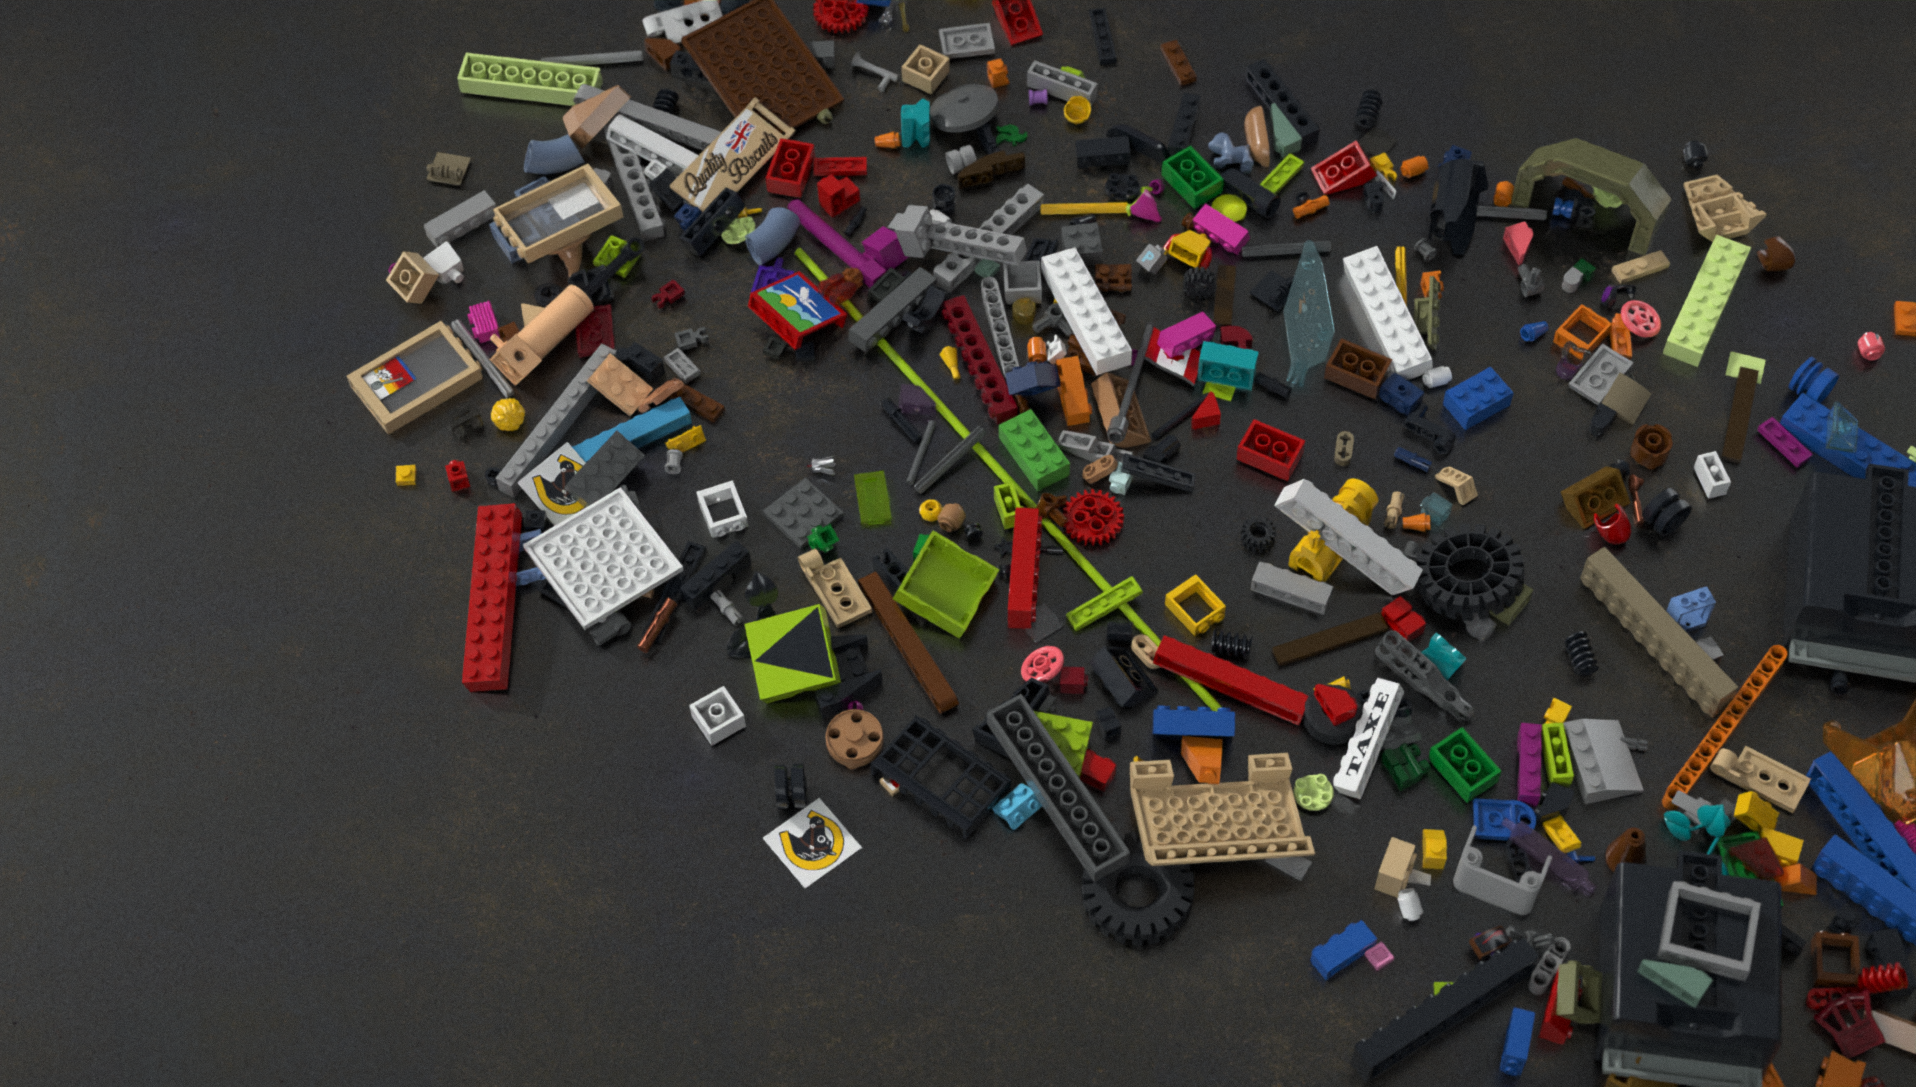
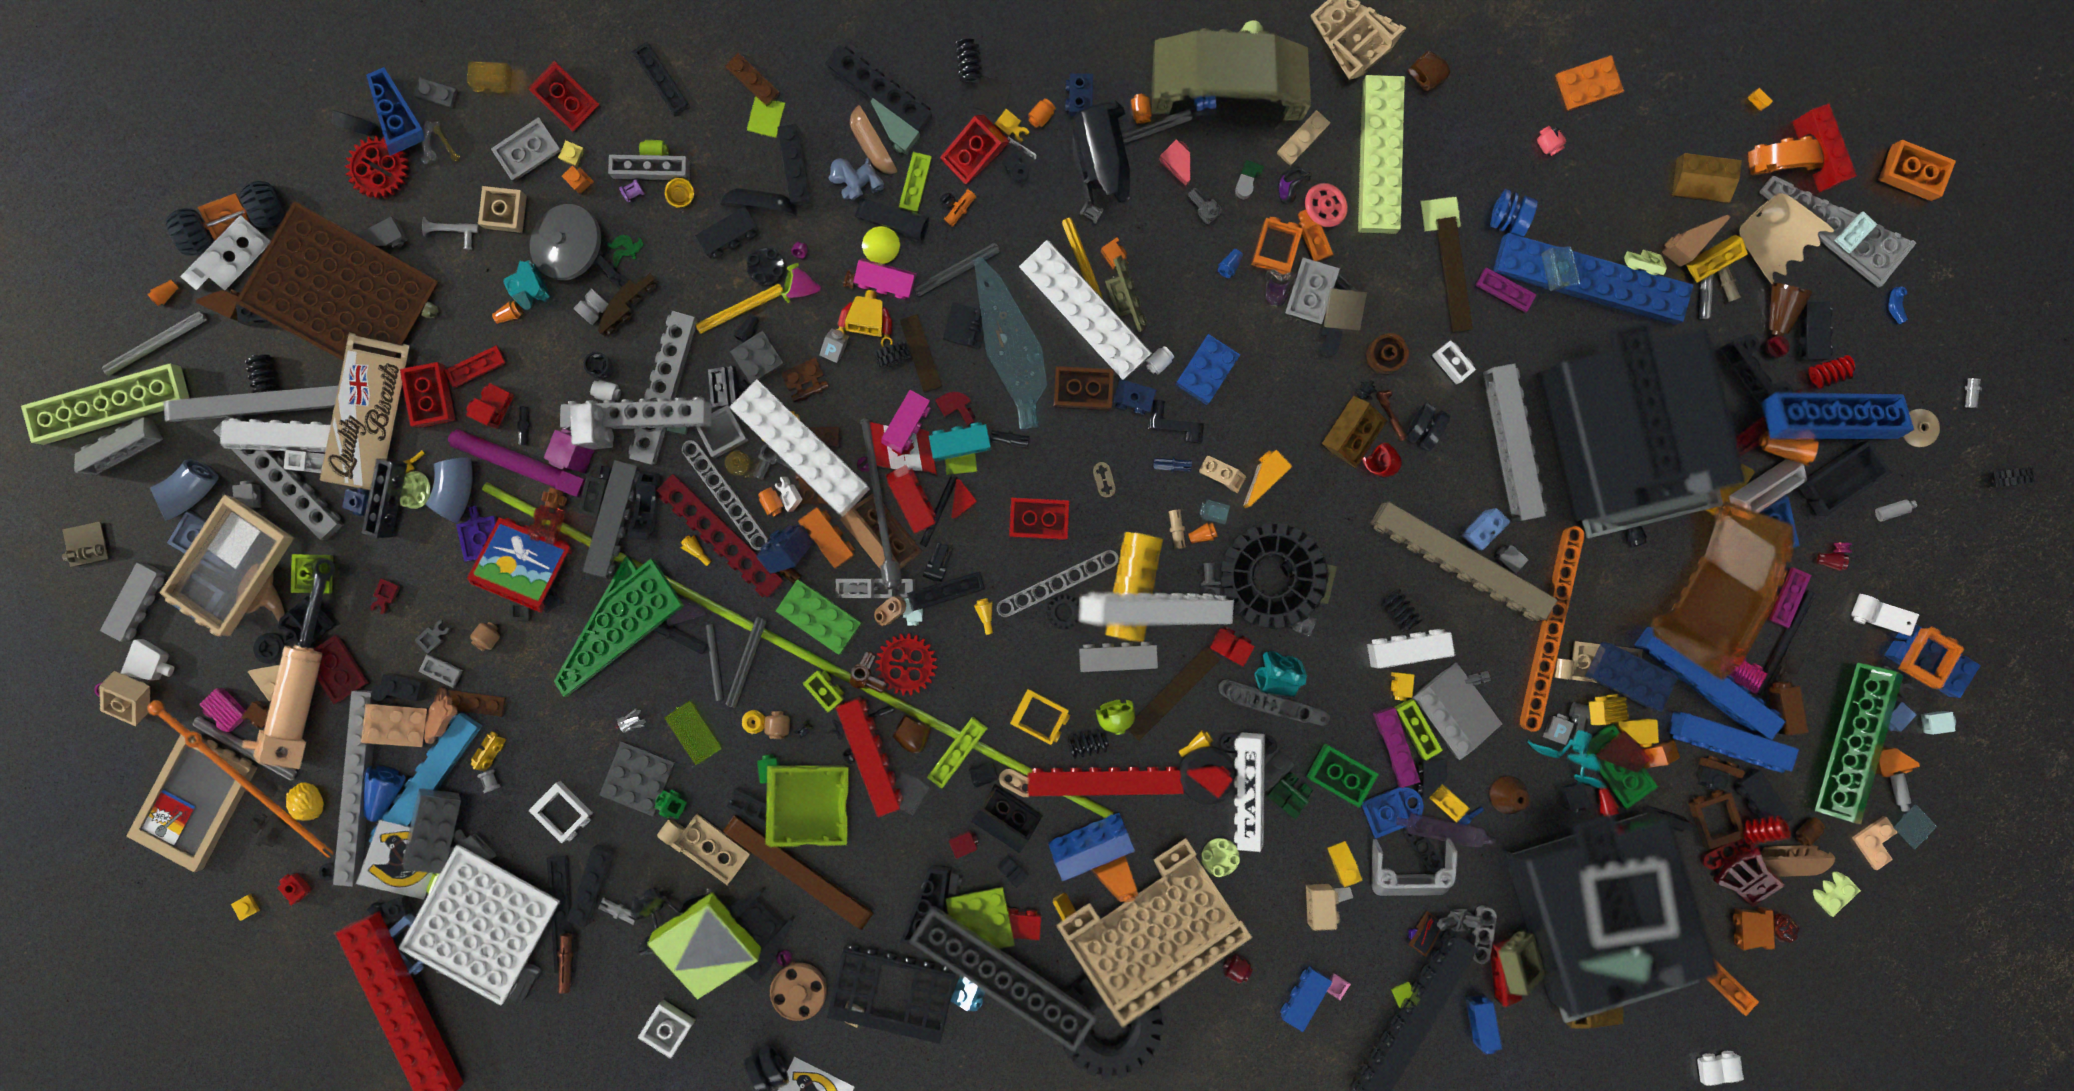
camera: 30 degrees left, 30 degrees up
medium nougat wedge [562,85,631,149] -> none
black plate [648,167,685,211] -> none
coral plate [1021,646,1064,683] -> none
green brick [1162,146,1224,209] -> none
white brick [1398,888,1423,921] -> none
light grey sticker [1672,790,1705,817] -> none
none -> light grey slope [74,417,163,475]
none -> orange cone [147,280,179,306]
none -> orange bar [147,700,333,858]
none -> blue cone [363,766,405,822]
none -> medium nougat head [470,622,500,652]
none -> green wing [554,556,684,697]
none -> light yellow plate [558,141,585,167]
none -> lime window [747,96,785,138]
none -> red brick [886,465,936,534]
none -> reddish brown piece [893,715,931,754]
none -> yellow cone [974,598,993,635]
none -> light grey beam [997,550,1119,617]
none -> lime cylinder [1096,700,1135,735]
none -> dark red head [1223,955,1253,984]
none -> light orange slope [1243,450,1292,508]
none -> white brick [1367,629,1455,668]
none -> light grey brick [1483,364,1547,522]
none -> dark blue brick [1585,642,1678,712]
none -> reddish brown plate [1699,755,1745,779]

